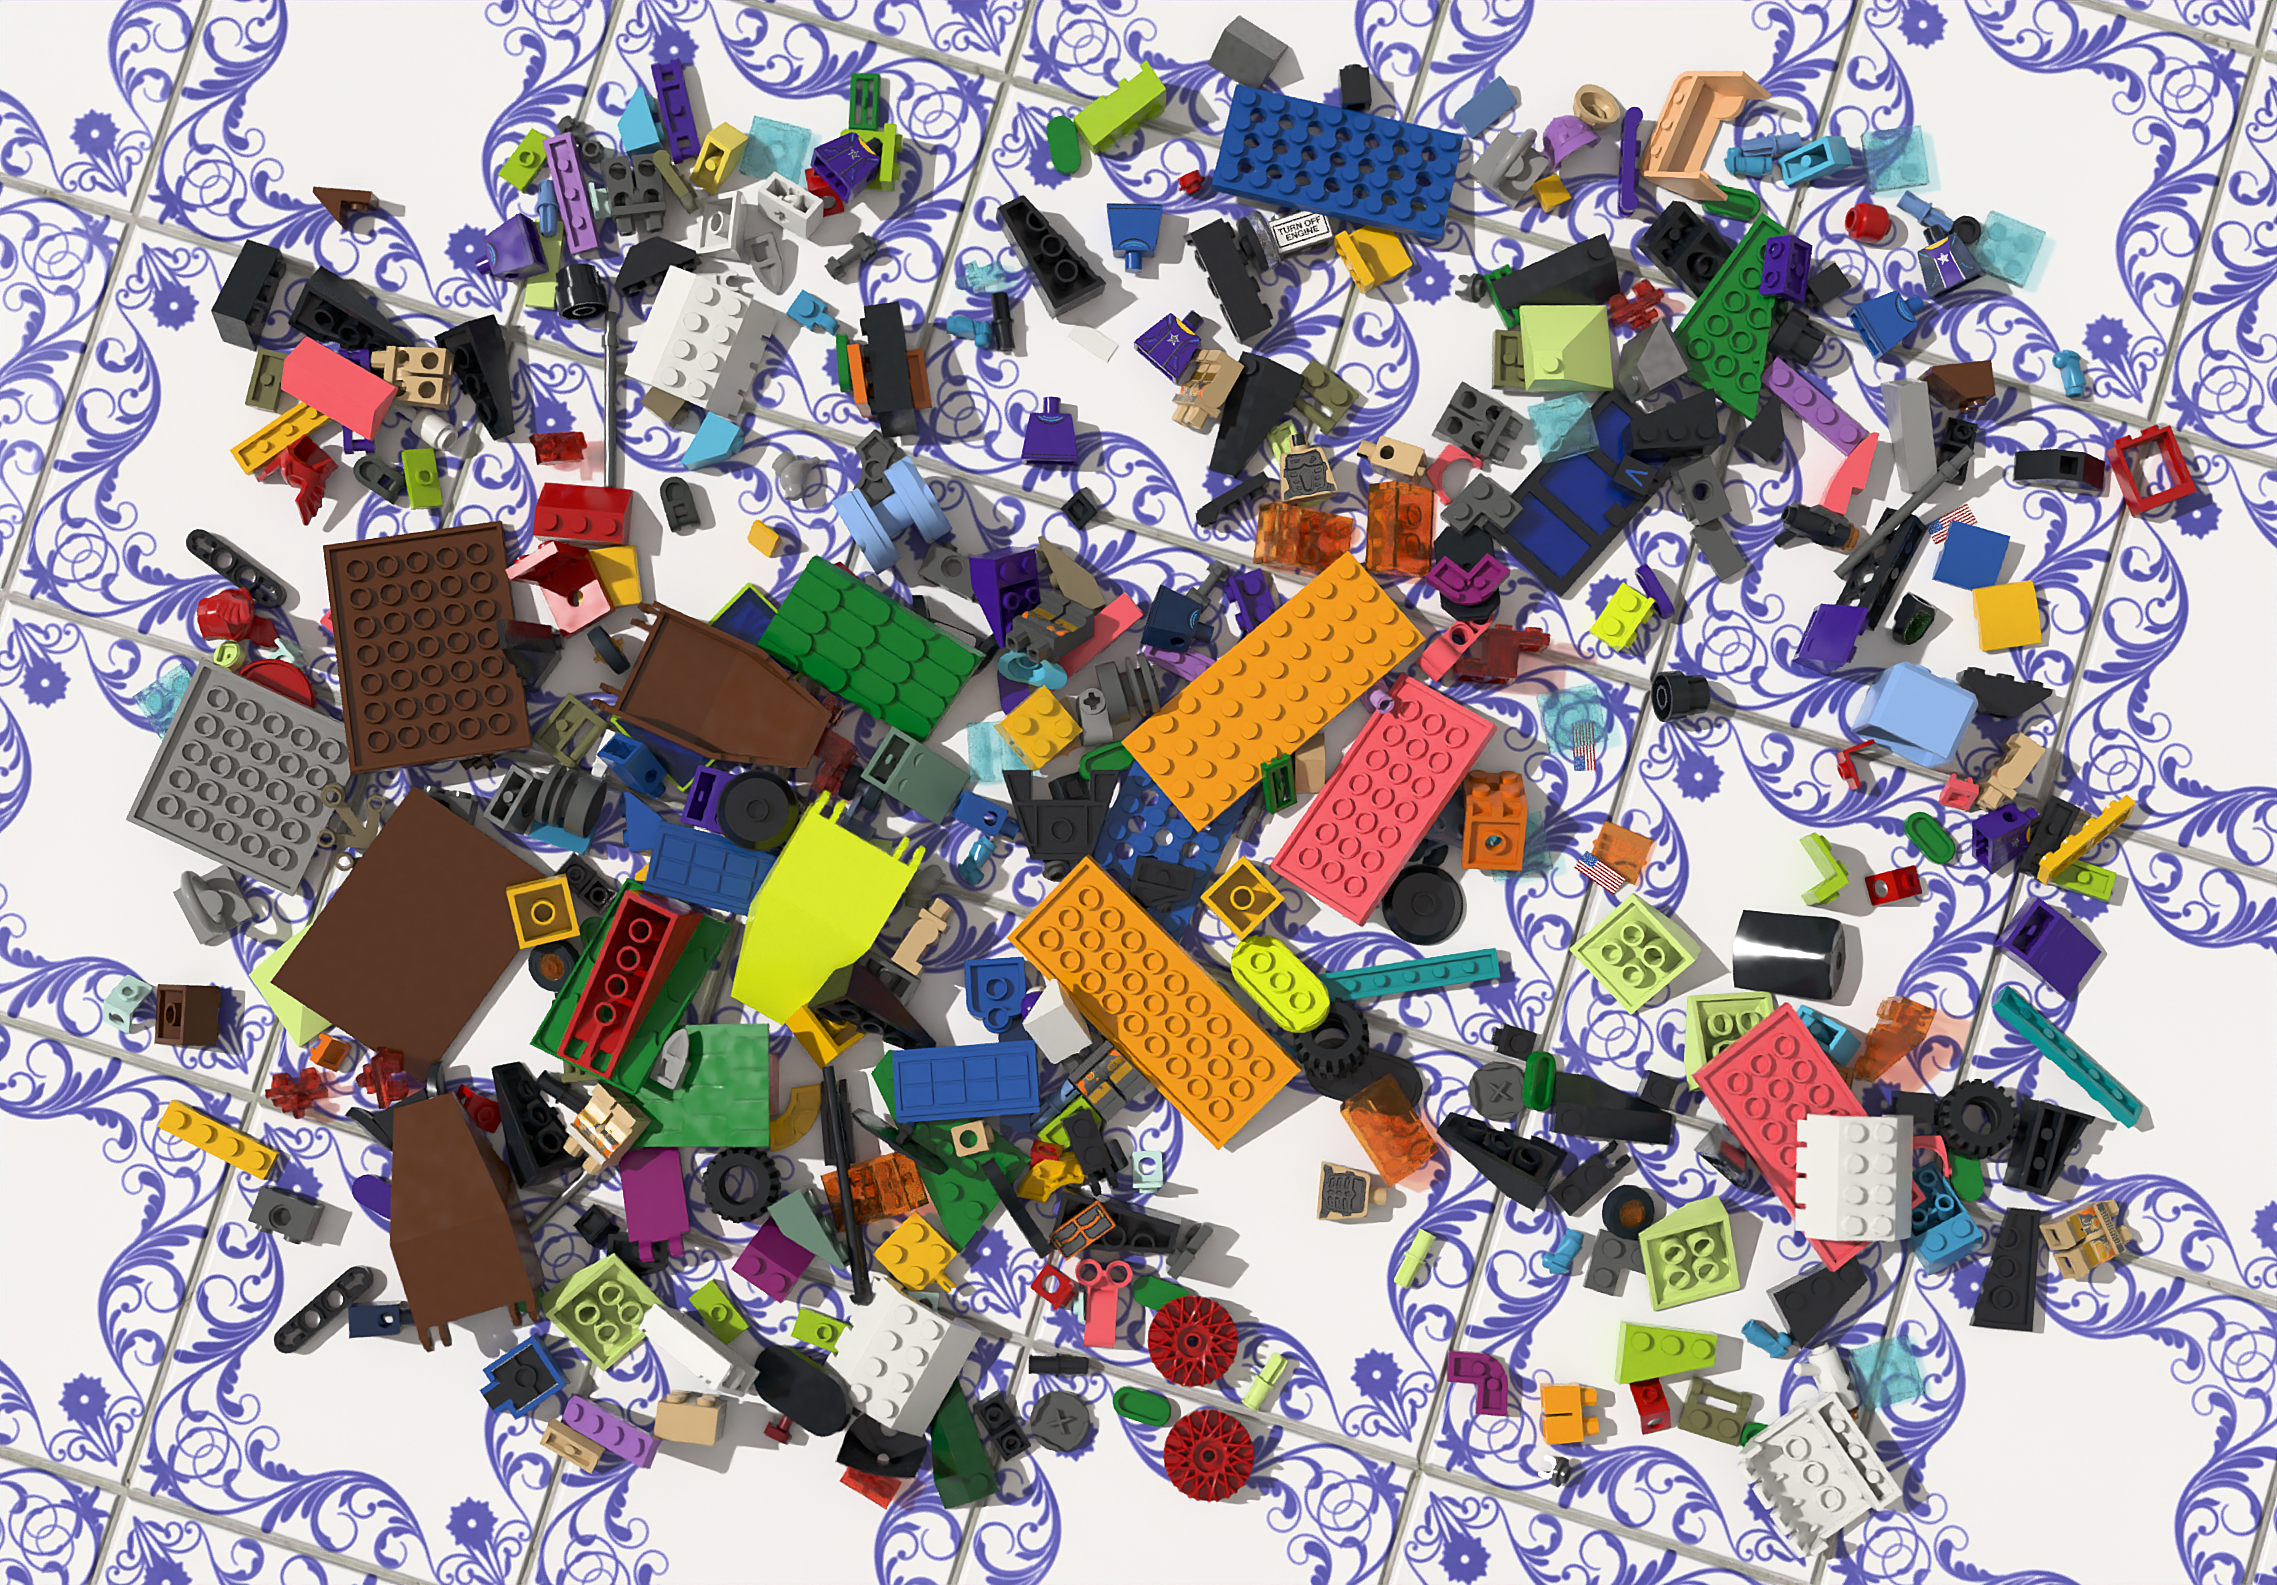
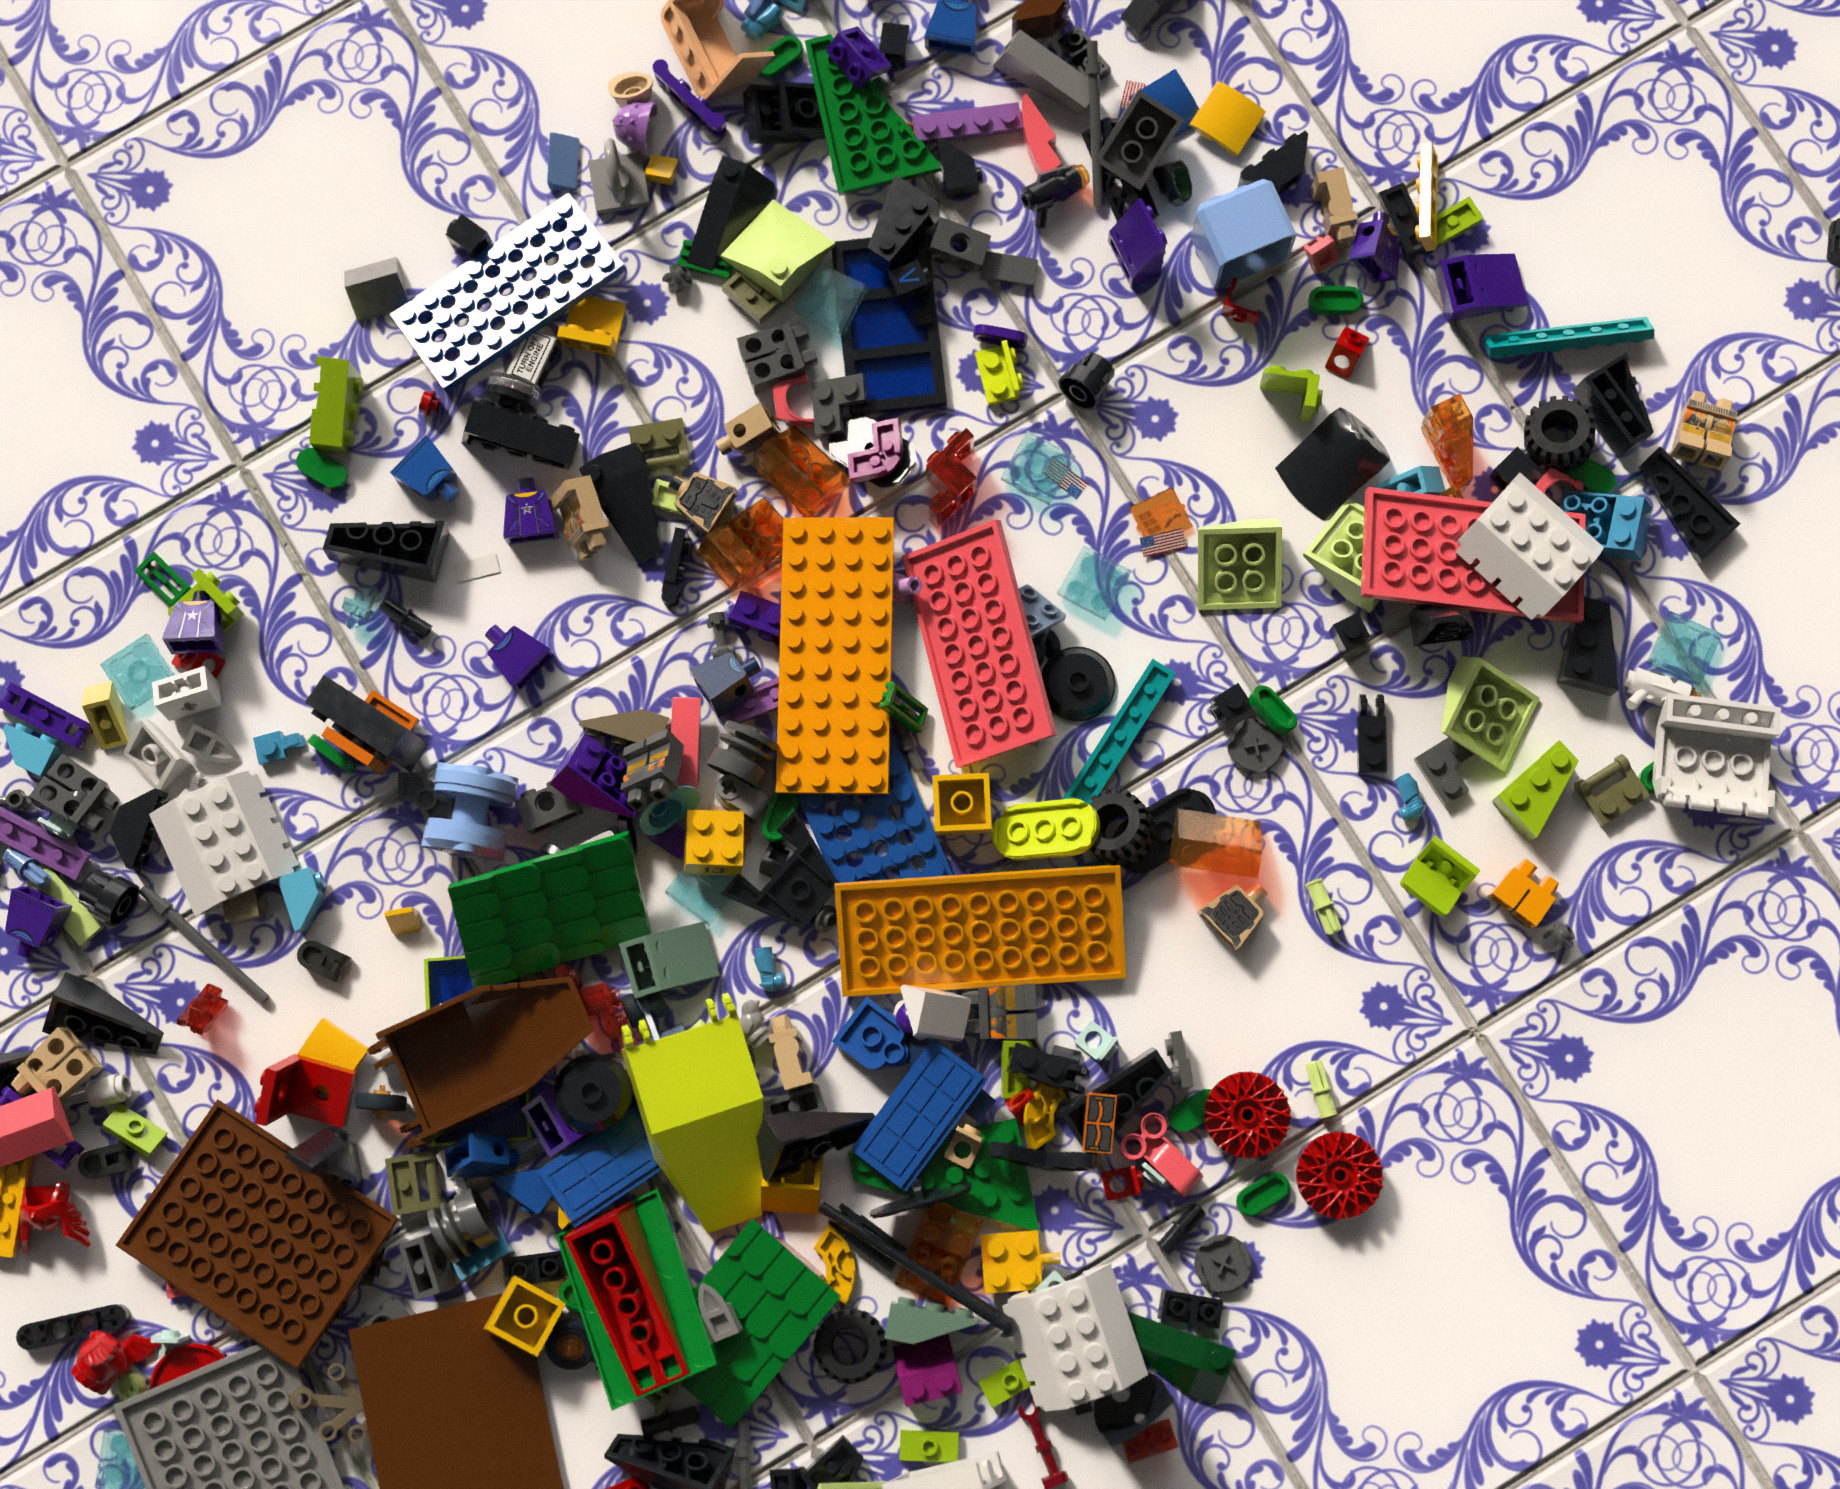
camera: 45 degrees left, 5 degrees down
red slope [533,482,634,547] -> none
tan hips [563,1083,652,1175] -> none
magenta tile [619,1147,691,1263] -> none
olive plate [653,150,698,215] -> none
black tile [754,1345,853,1437] -> none
light grey animal [772,451,820,501] -> none
dark grey bar [824,232,878,280] -> none
dark azure arm [946,314,993,348] -> none
blue torso [949,790,1020,840] -> none
medium blue axle [1030,1079,1081,1131] -> none
black slope [1060,487,1100,531] -> none
black wing [1129,855,1196,908] -> none
tan slope [1295,733,1325,793] -> none
coral piece [1414,613,1494,683] -> none
black wedge [1436,1112,1568,1212] -> none
magenta plate [1446,1350,1508,1416] -> none
orange bracket [1461,770,1528,871] -> none
black wedge [1549,1072,1672,1145] -> none
black wheel [1602,1184,1655,1239] -> none
clear red hips [1607,278,1665,330] -> none
flat silver slope [1618,317,1692,403] -> none
red bracket [1629,1377,1671,1435] -> none
dark azure arm [1741,1319,1793,1359] -> none
black piece [1767,307,1827,367] -> none
none -> dark grey slope [1094,90,1185,190]
none -> lime bracket [1400,835,1480,918]

